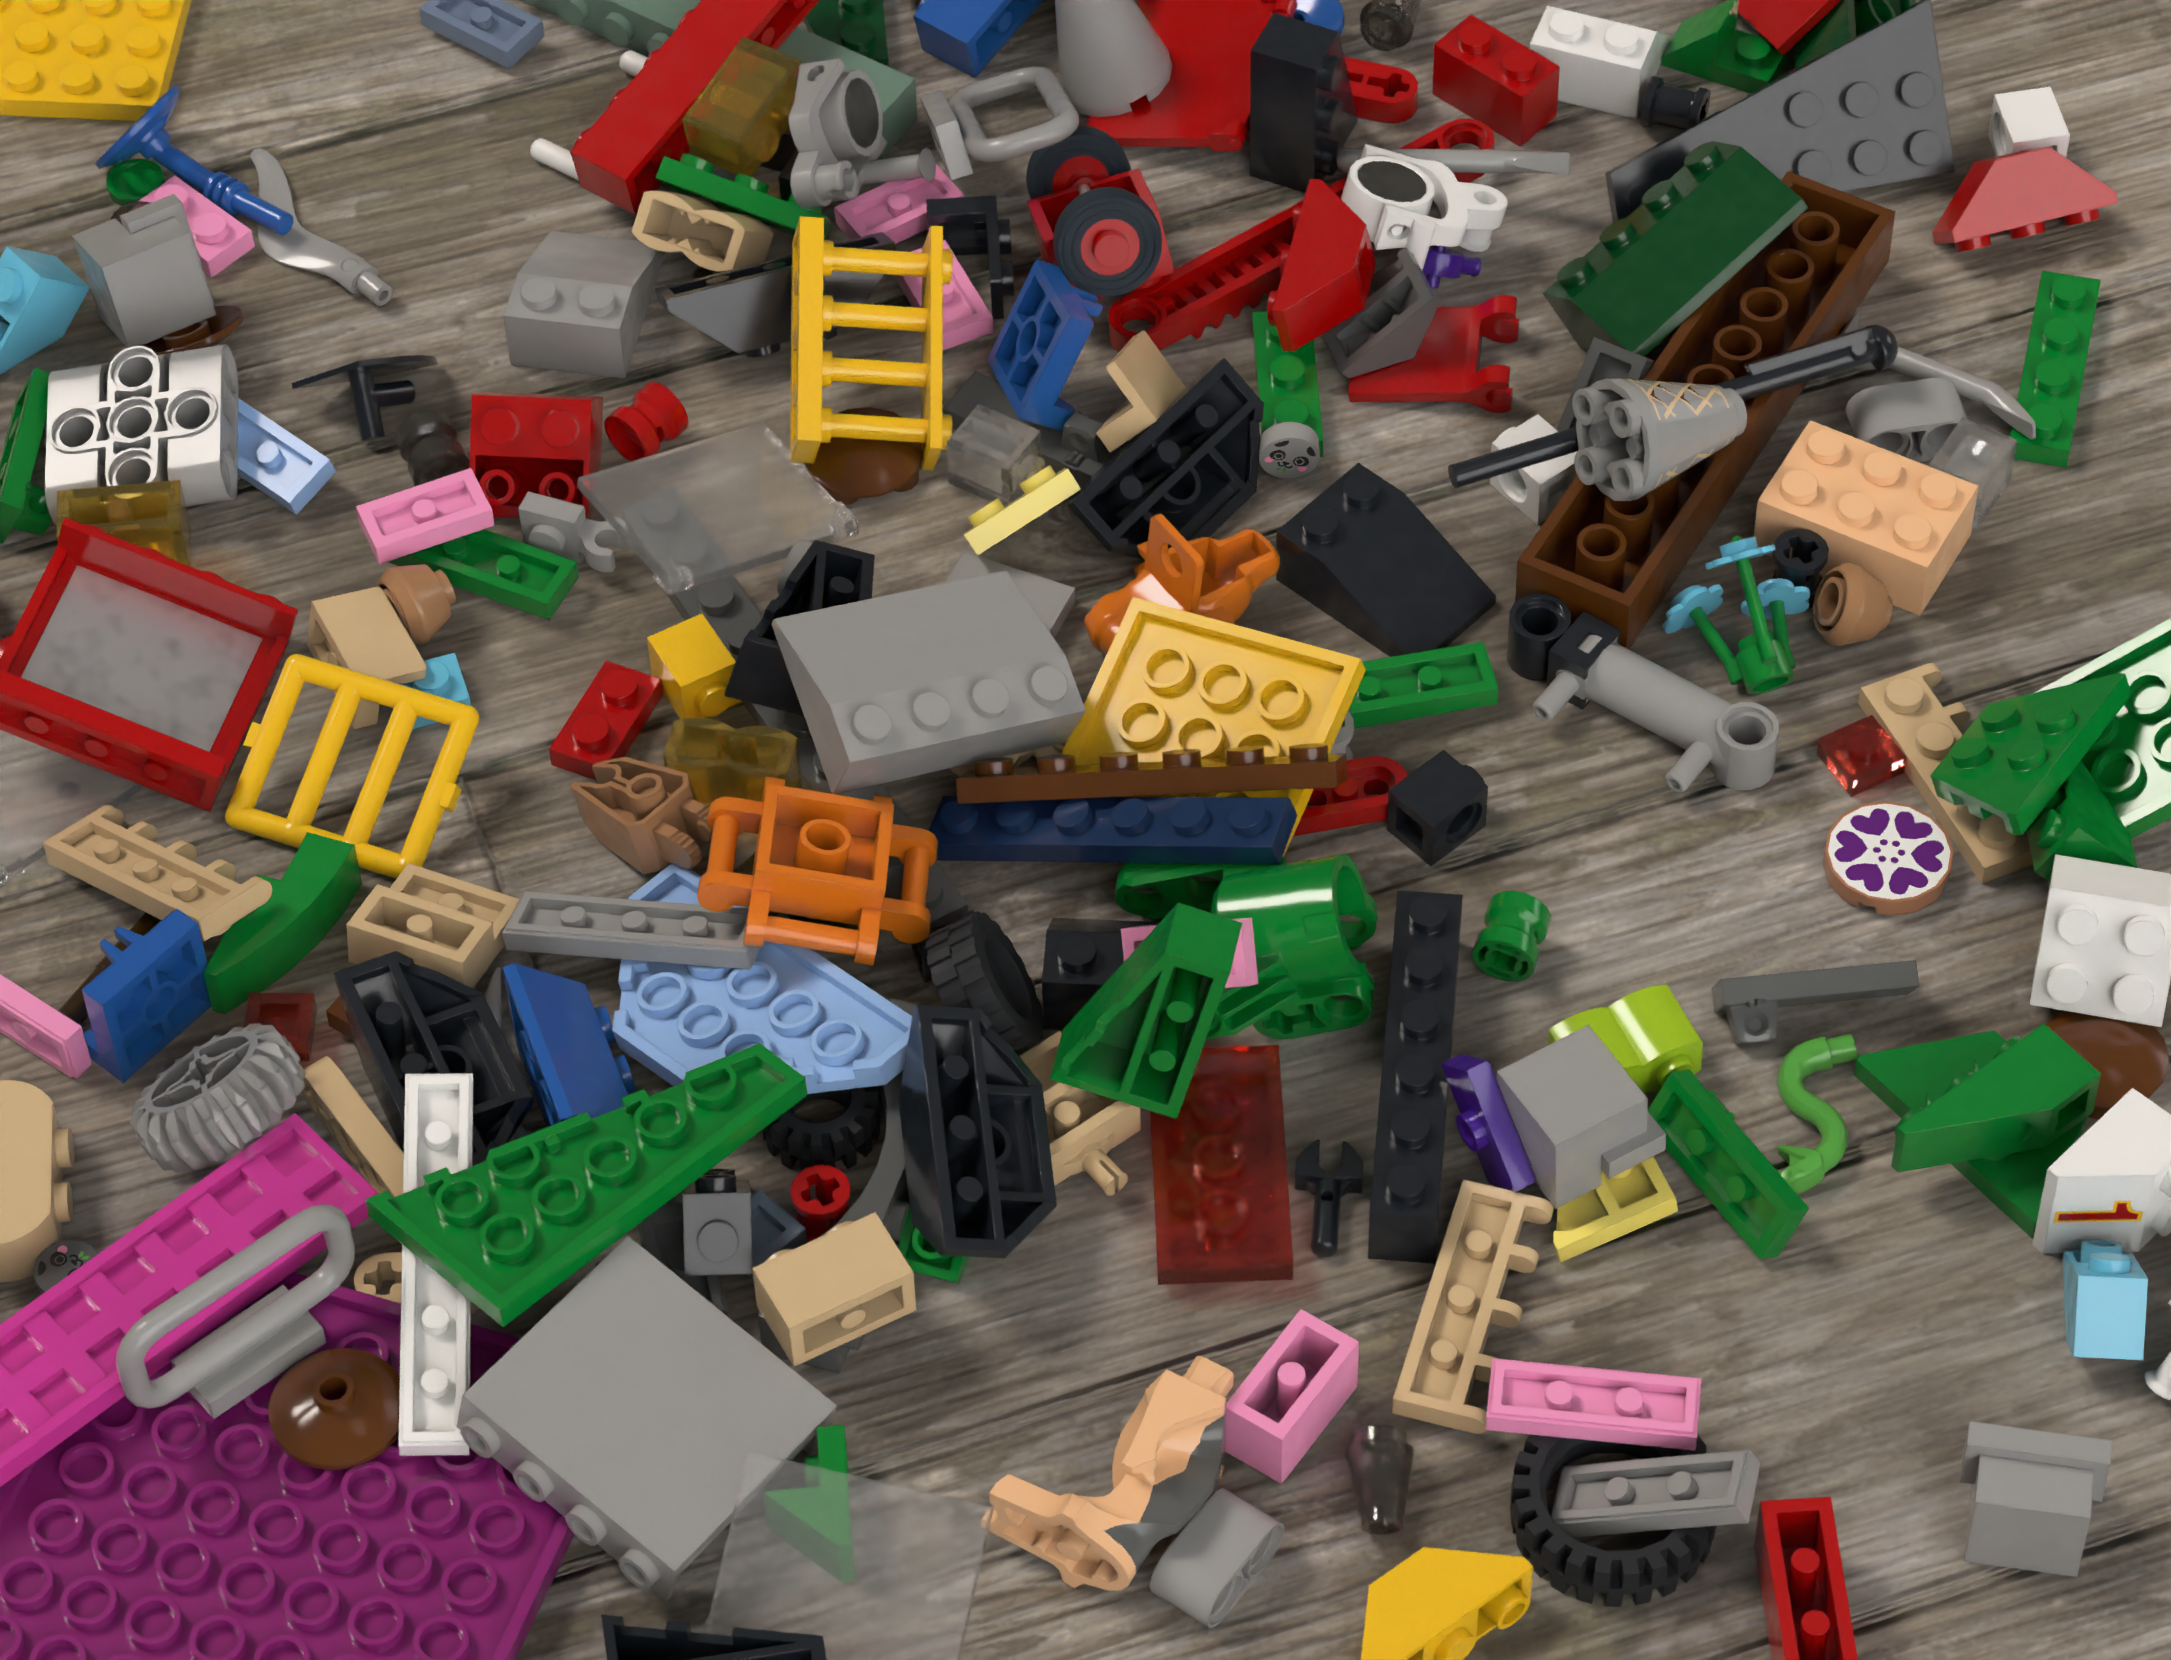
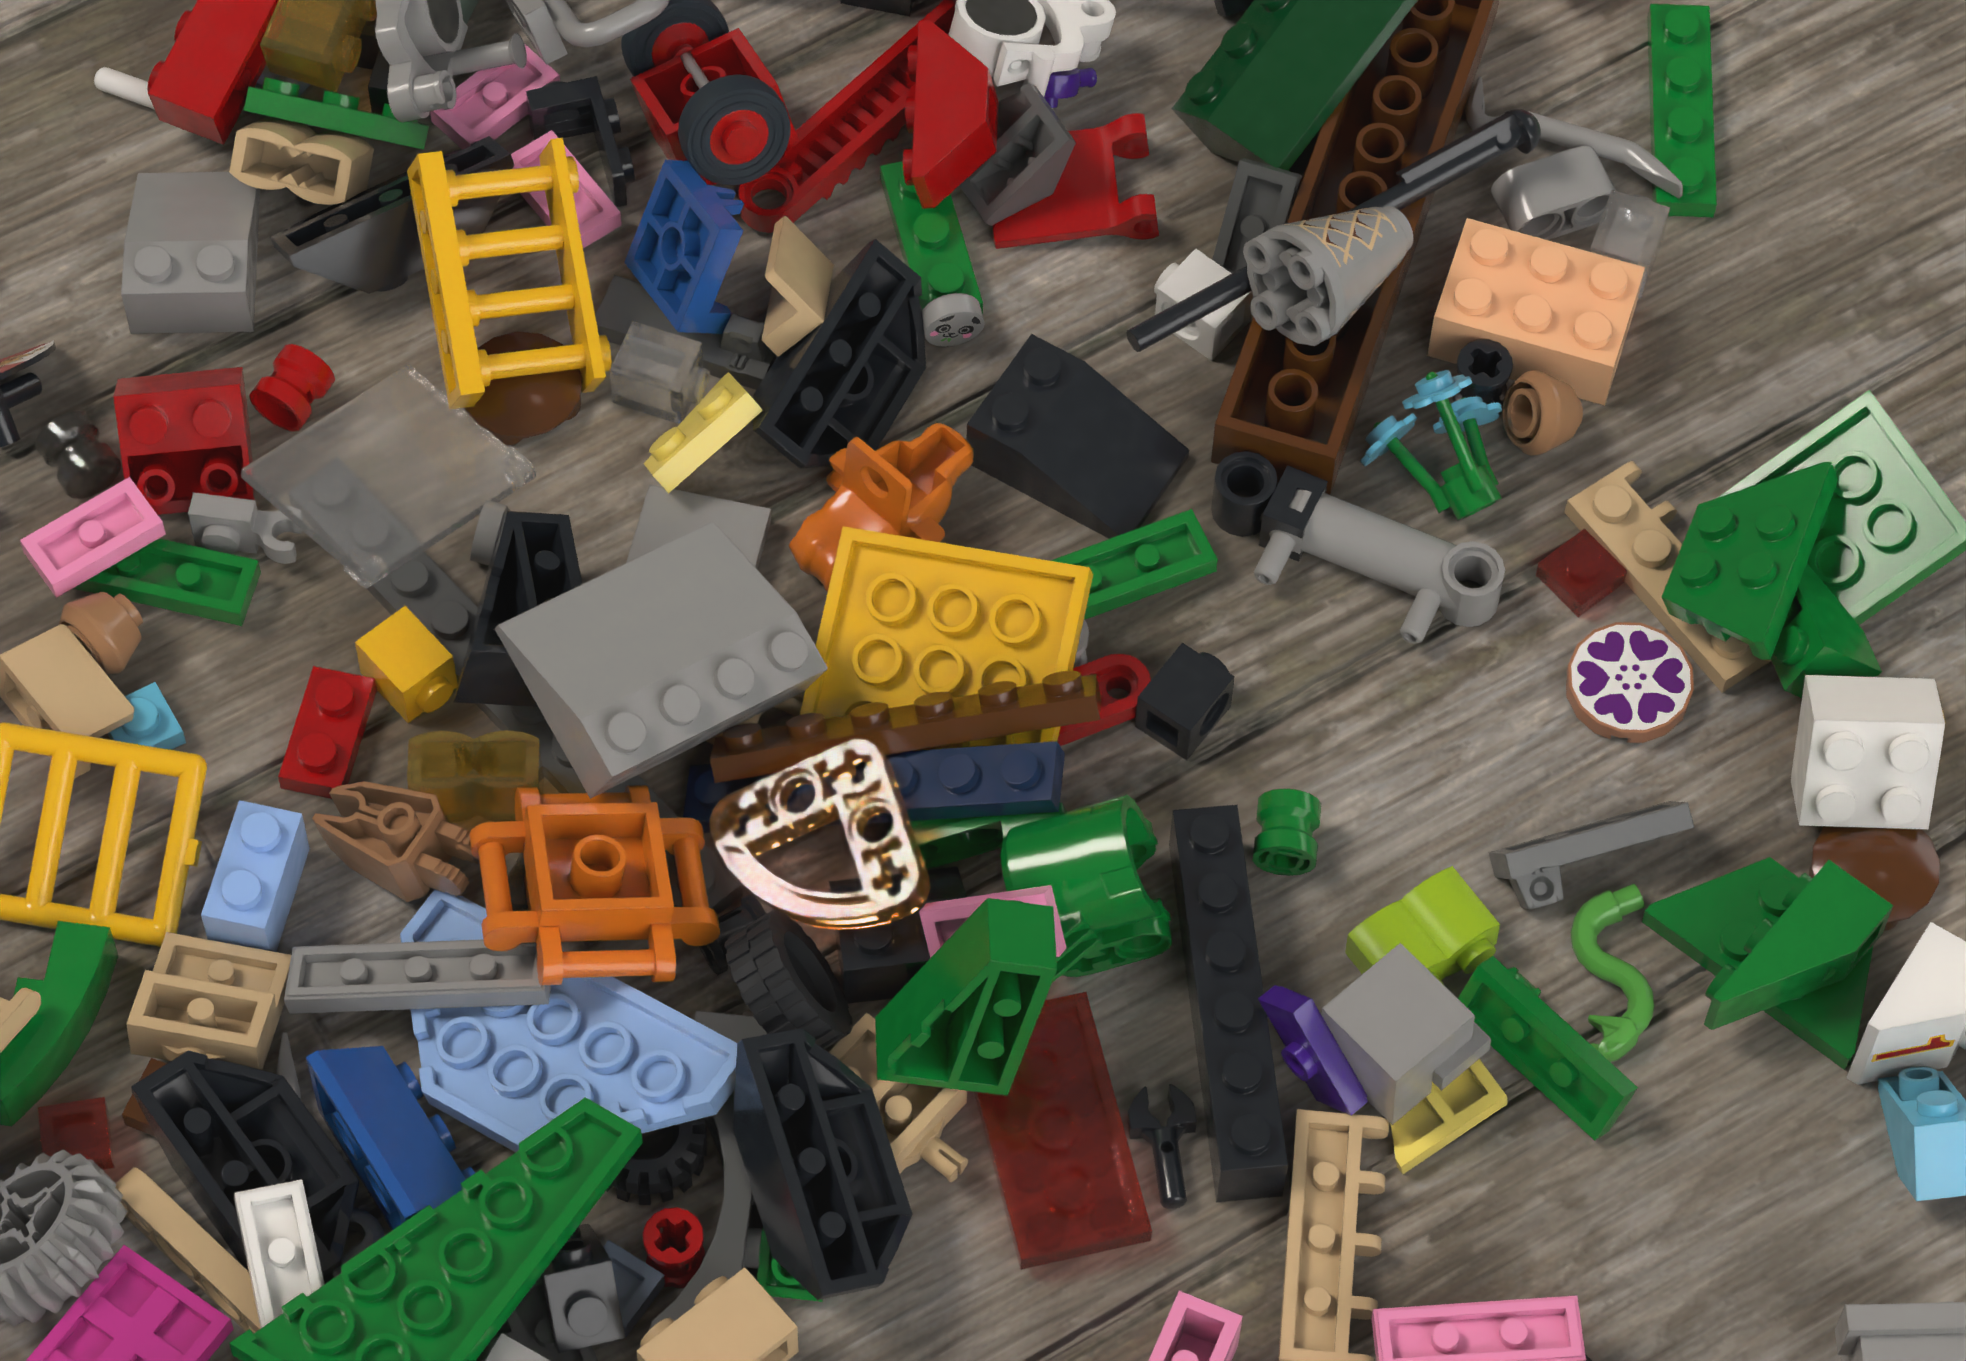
camera: 15 degrees left, 10 degrees up
none -> light blue brick [201,800,310,952]
none -> clear orange beam [709,739,930,929]

